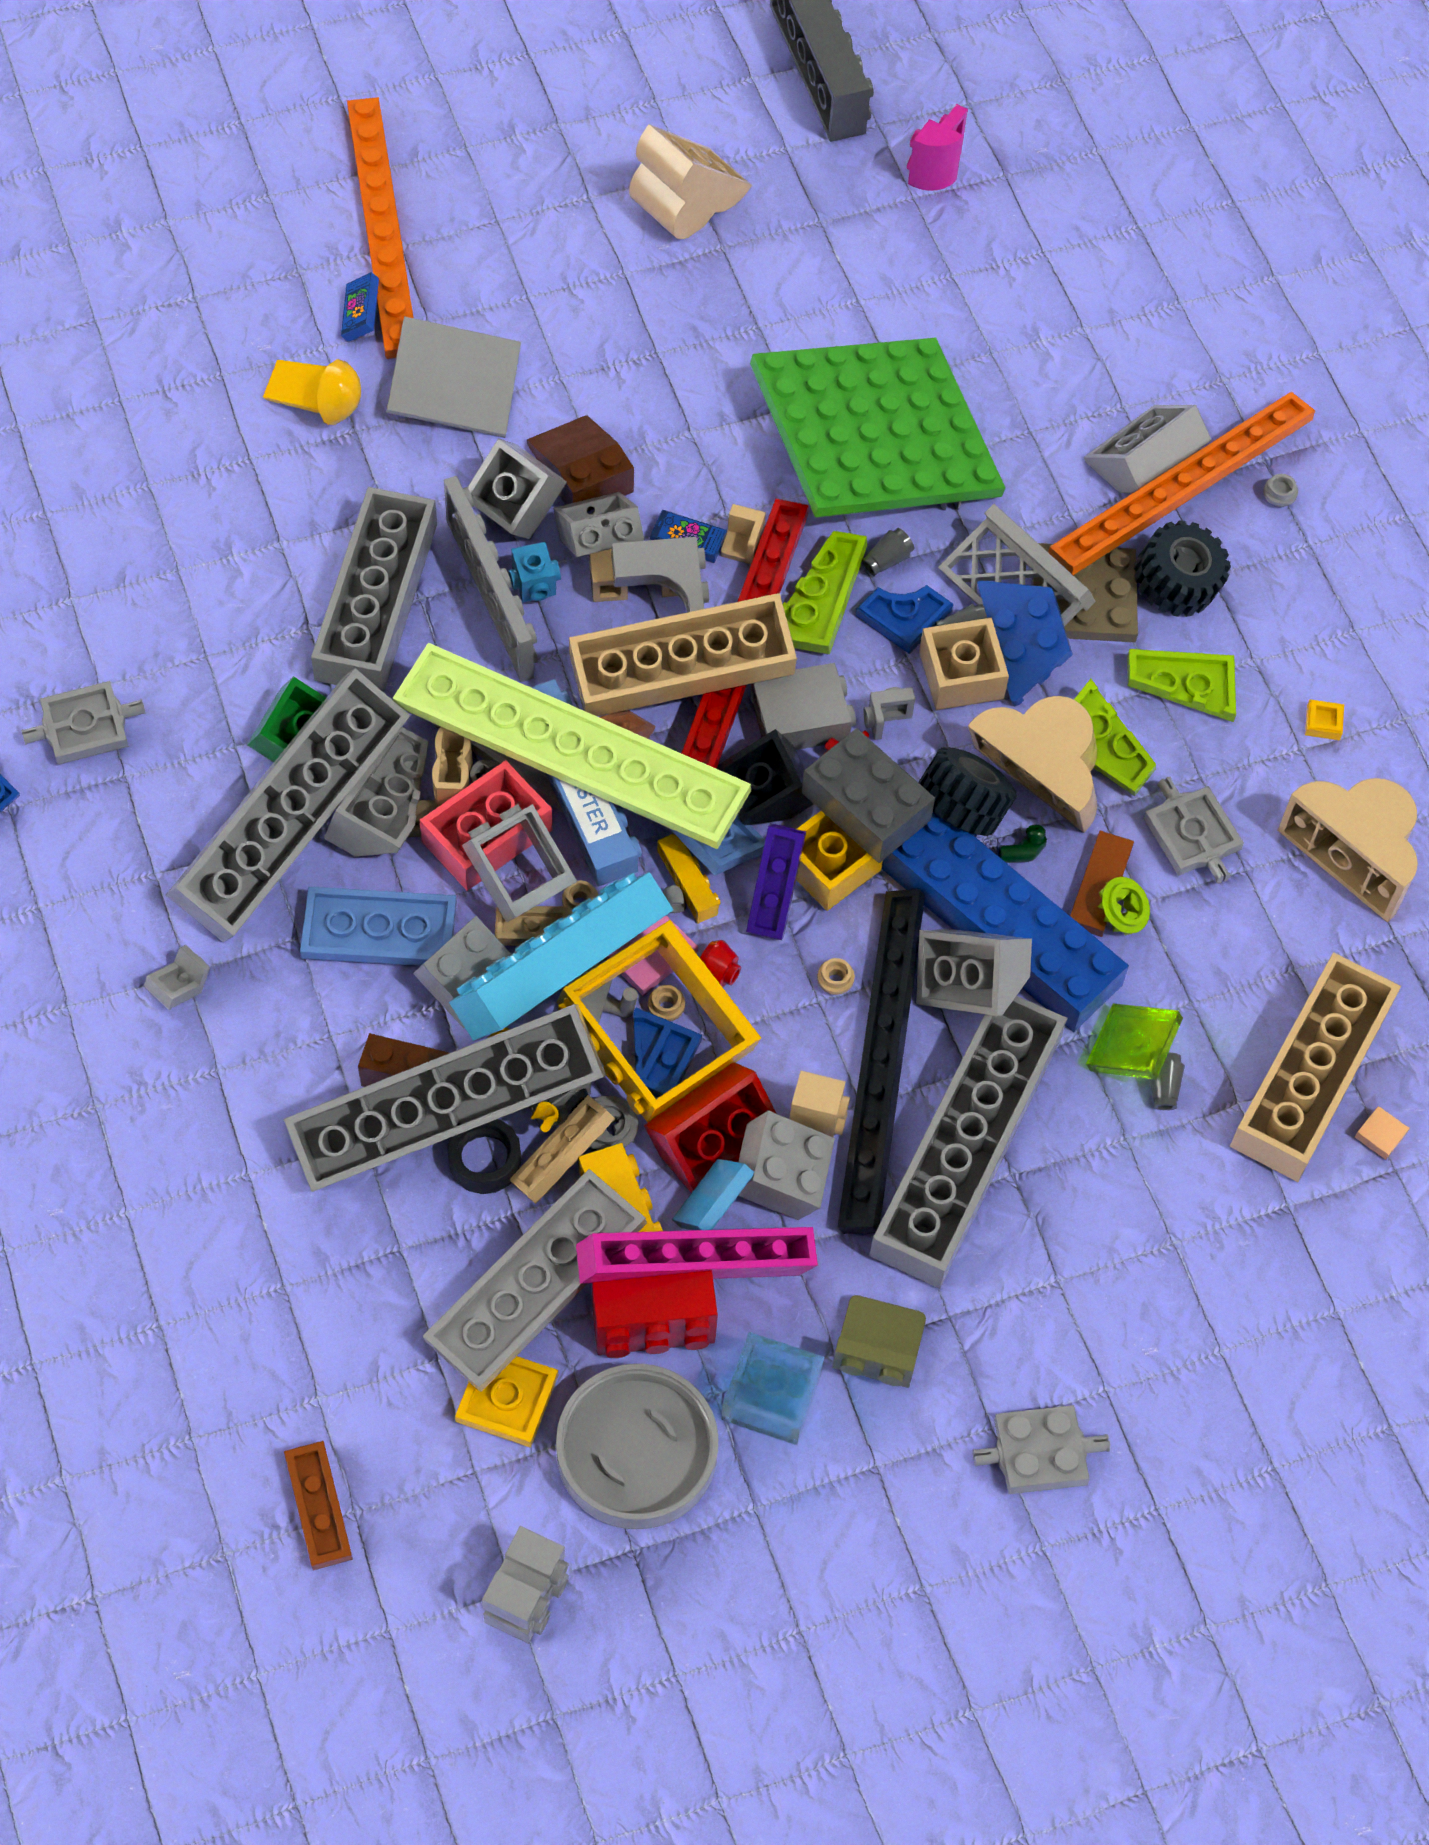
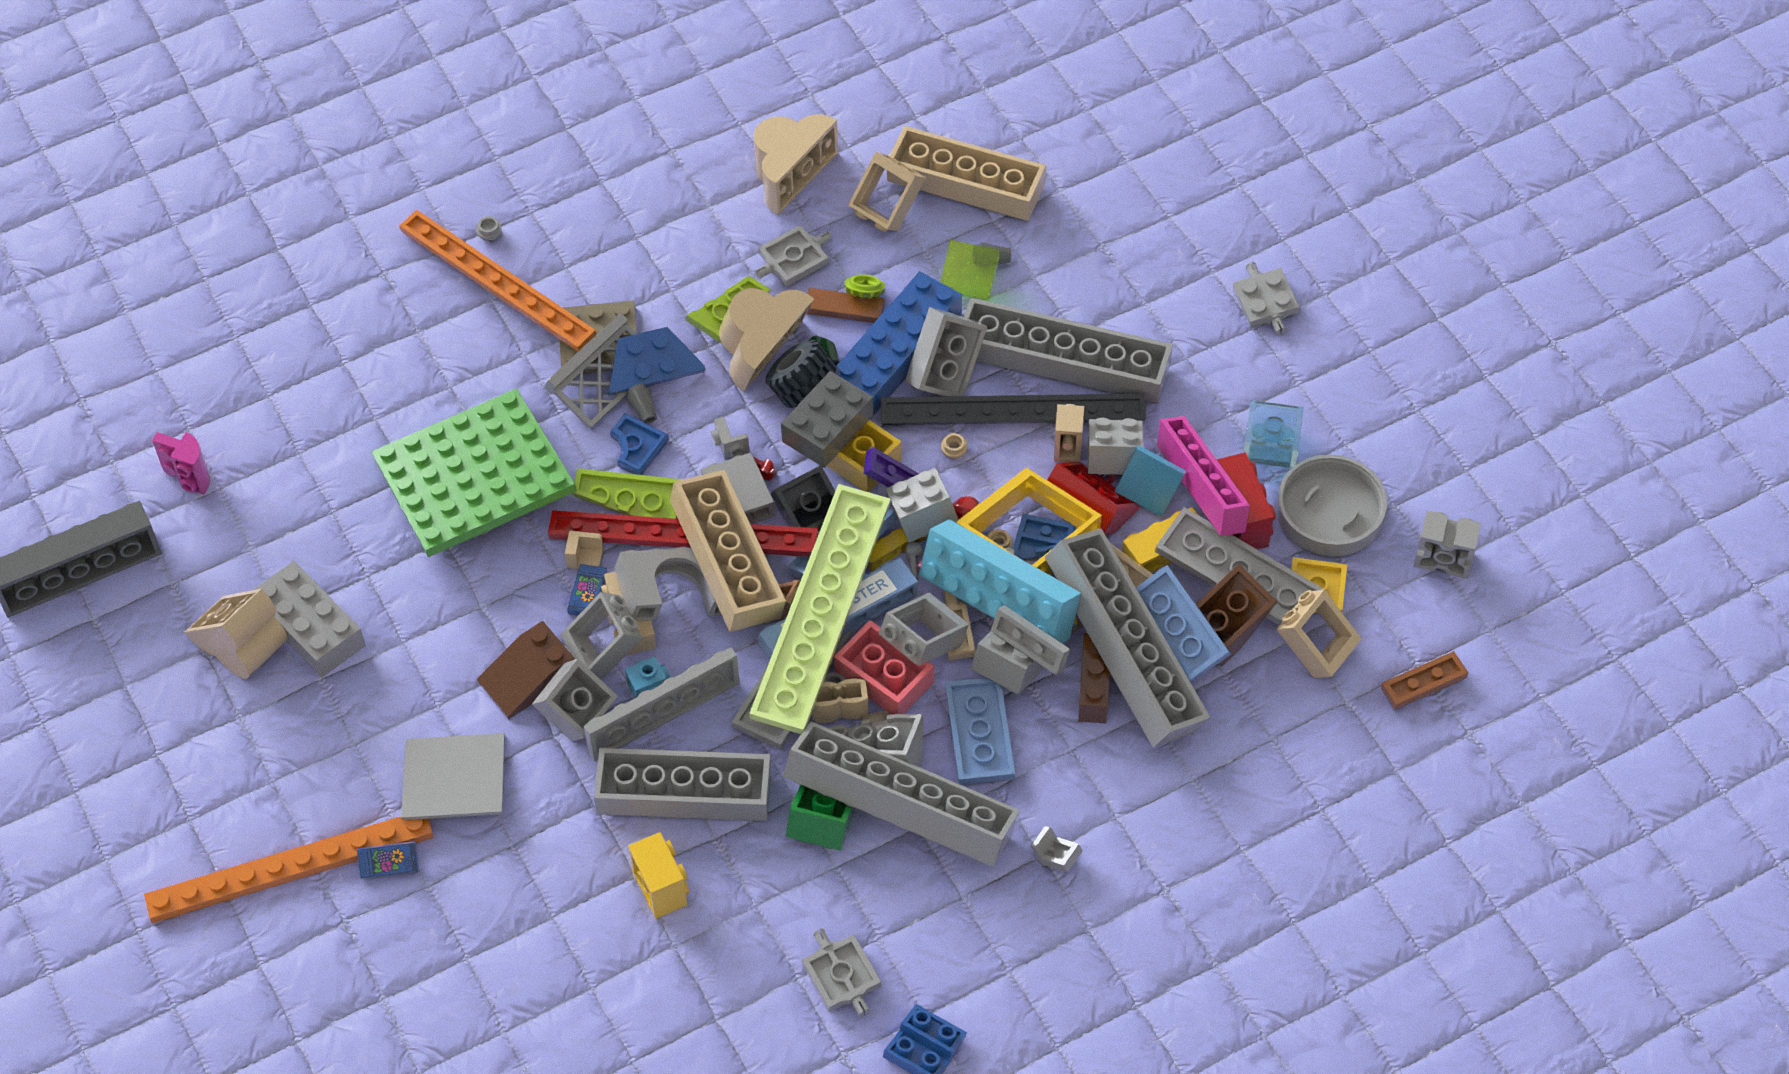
camera: 95 degrees left, 5 degrees down
yellow piece [263,359,361,425] -> none
olive bracket [832,1295,926,1388] -> none
dark grey cone [862,528,915,576] -> none
tan brick [919,618,1009,710] -> none
light grey slope [1084,405,1211,493] -> none
lime wing [1127,649,1236,722] -> none
black wheel [1134,521,1231,617] -> none
yellow tile [1305,699,1344,740] -> none
light nougat tile [1354,1106,1410,1160] -> none
none -> light grey brick [253,561,366,678]
none -> yellow brick [628,832,690,919]
none -> tan window [848,152,926,232]
none -> light grey brick [886,468,958,542]
none -> light grey plate [991,605,1070,675]
none -> medium blue plate [1136,565,1231,683]
none -> reddish brown slope [1196,564,1278,667]
none -> tan window [1276,590,1362,678]

